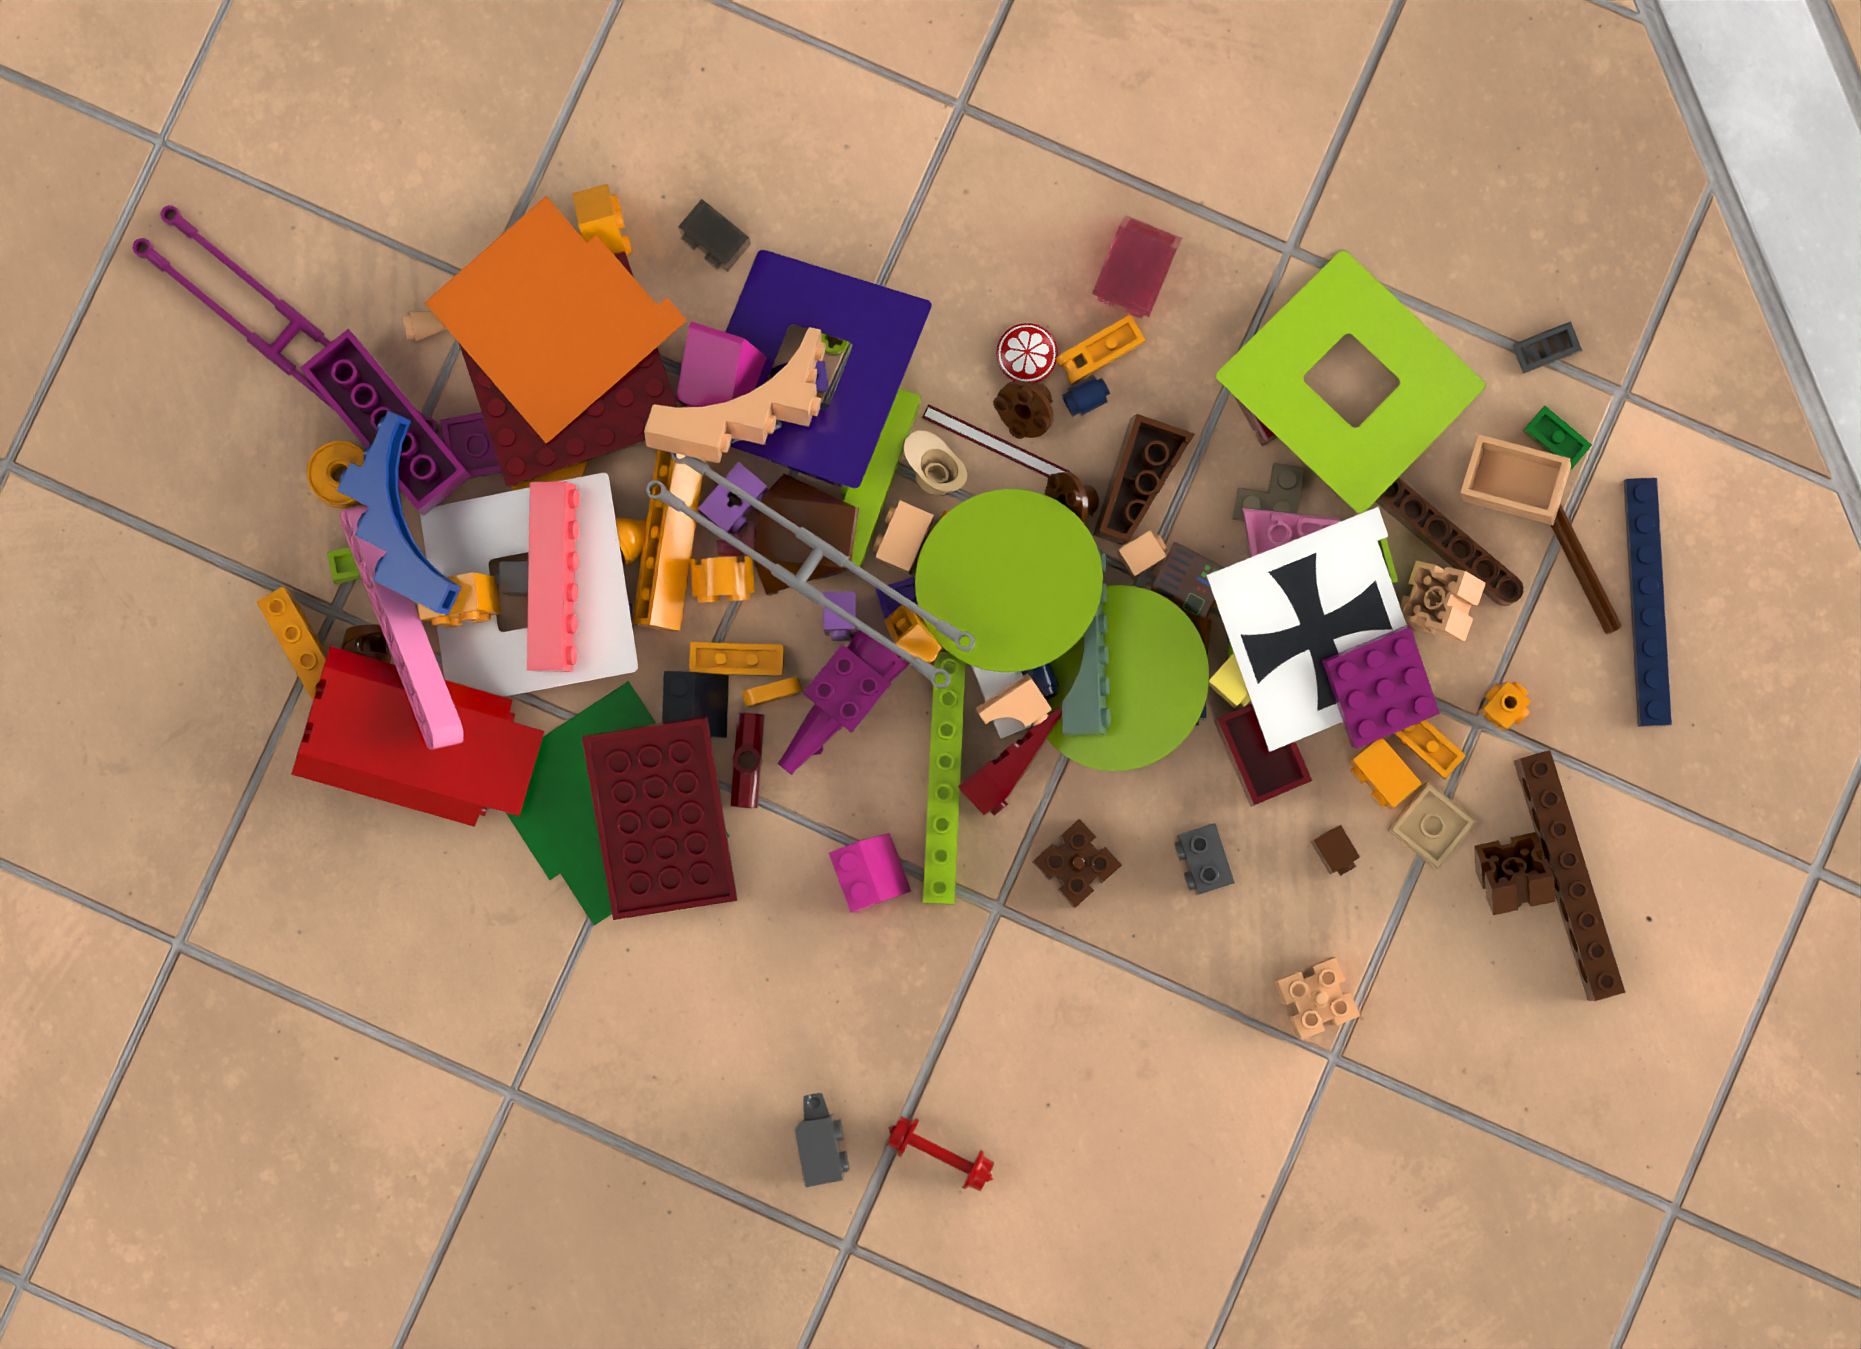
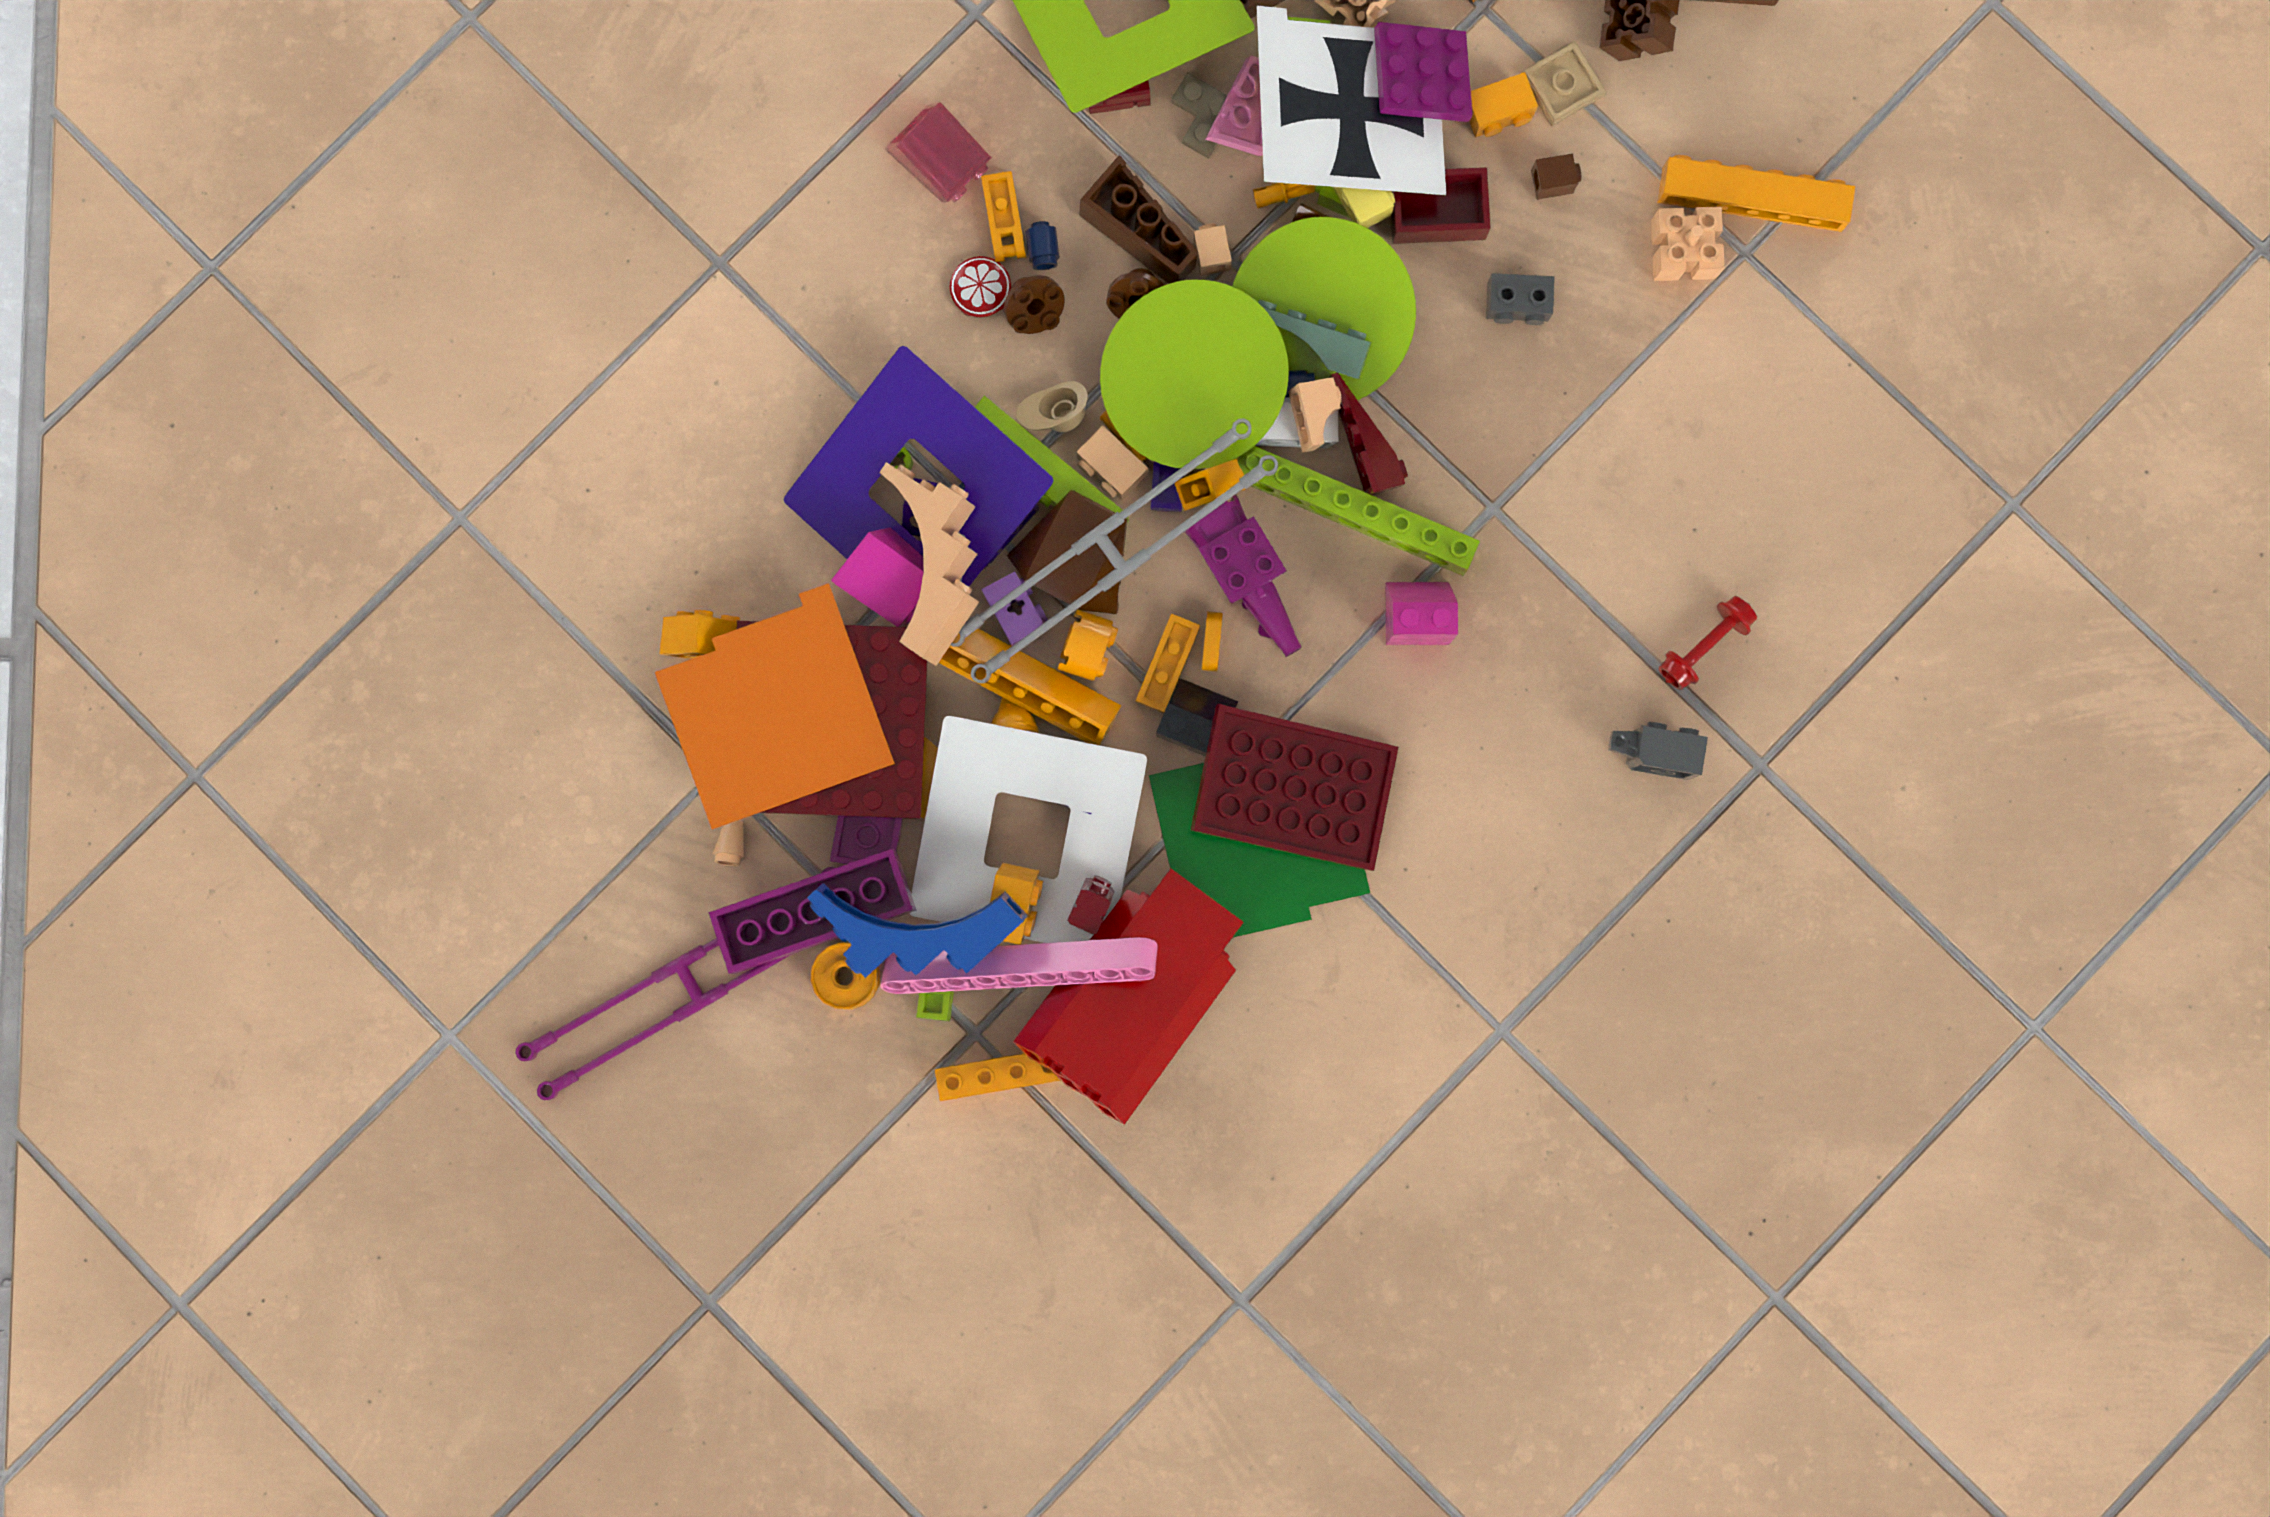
camera: 65 degrees left, 0 degrees up
reddish brown helmet [341,624,392,663] -> none
dark grey brick [496,561,529,596] -> none
coral brick [527,482,580,672] -> none
clear smoke brick [678,199,751,272] -> none
clear pink bracket [717,521,757,557] -> none
dark red piece [730,713,765,808] -> none
medium lavender brick [823,592,857,641] -> none
sticker [922,404,1070,477] -> none
reddish brown brick [1032,819,1122,908] -> none
reddish brown tile [1150,542,1225,618] -> none
light orange plate [1393,720,1466,779] -> none
none -> dark red brick [1067,875,1115,935]
none -> light orange brick [1657,155,1856,232]

